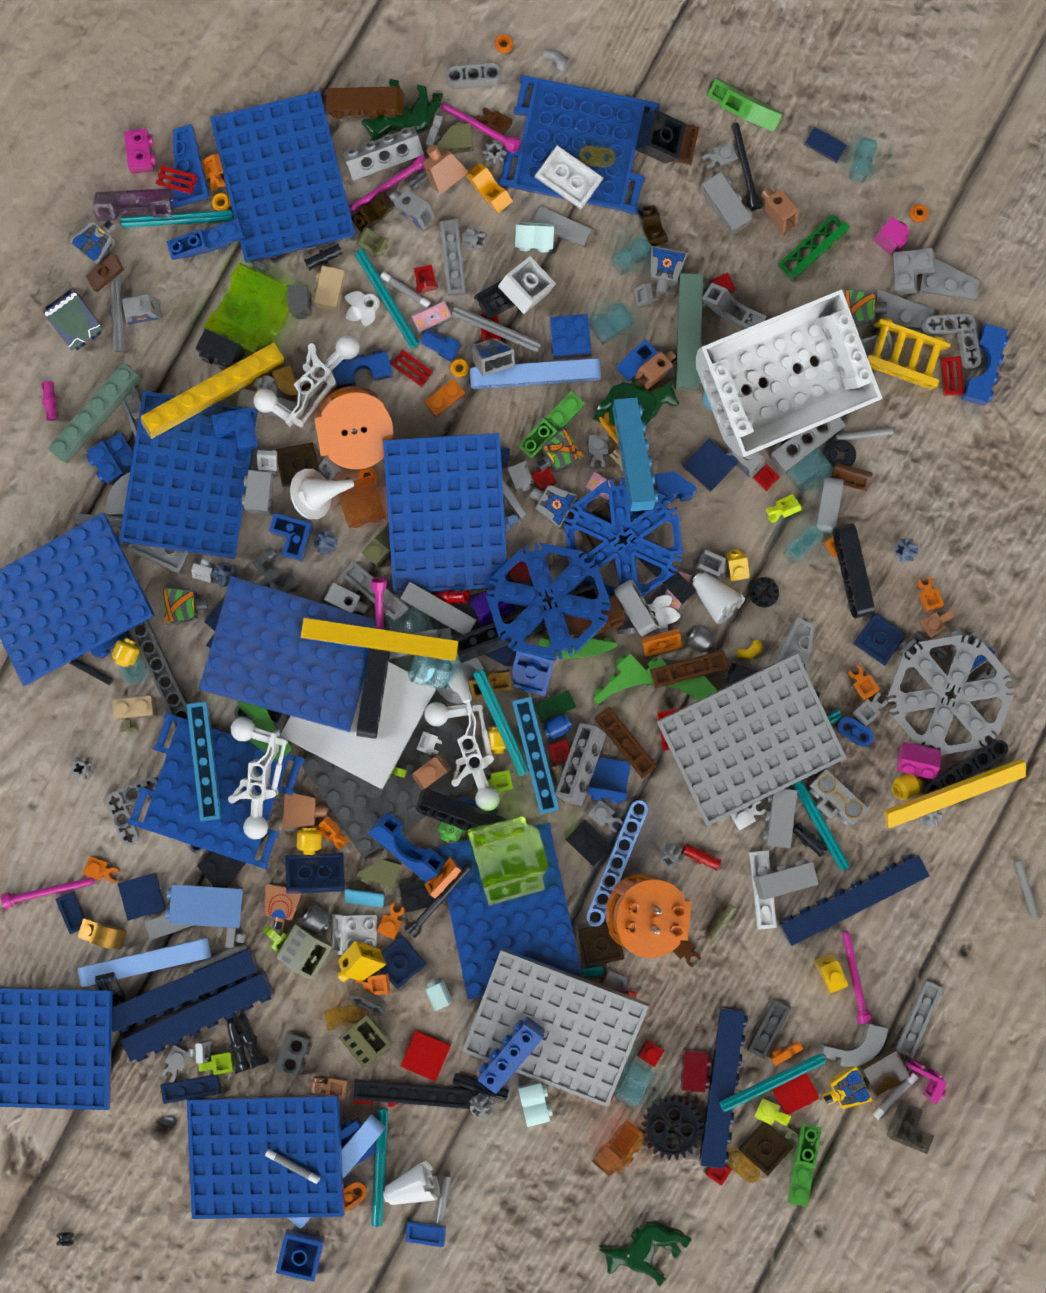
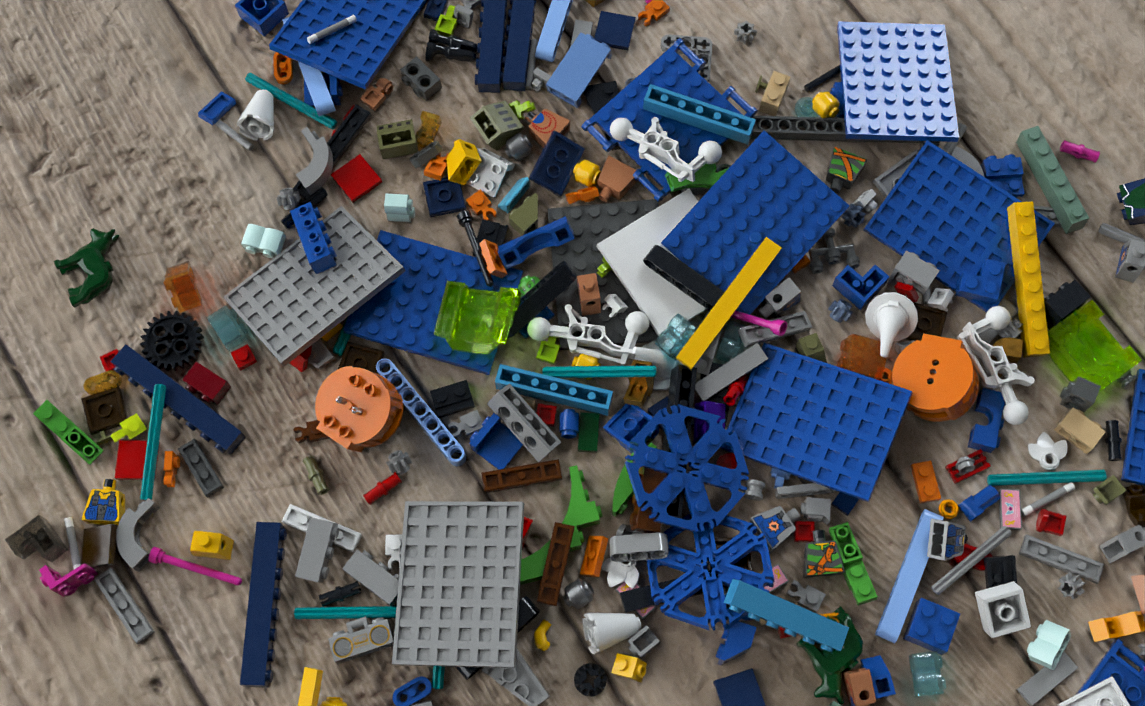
camera: 120 degrees right, 15 degrees down
none -> light grey arch [296,127,333,195]
none -> light grey wheel [744,479,765,501]
none -> red tile [894,282,919,302]
none -> light grey plate [955,456,975,474]

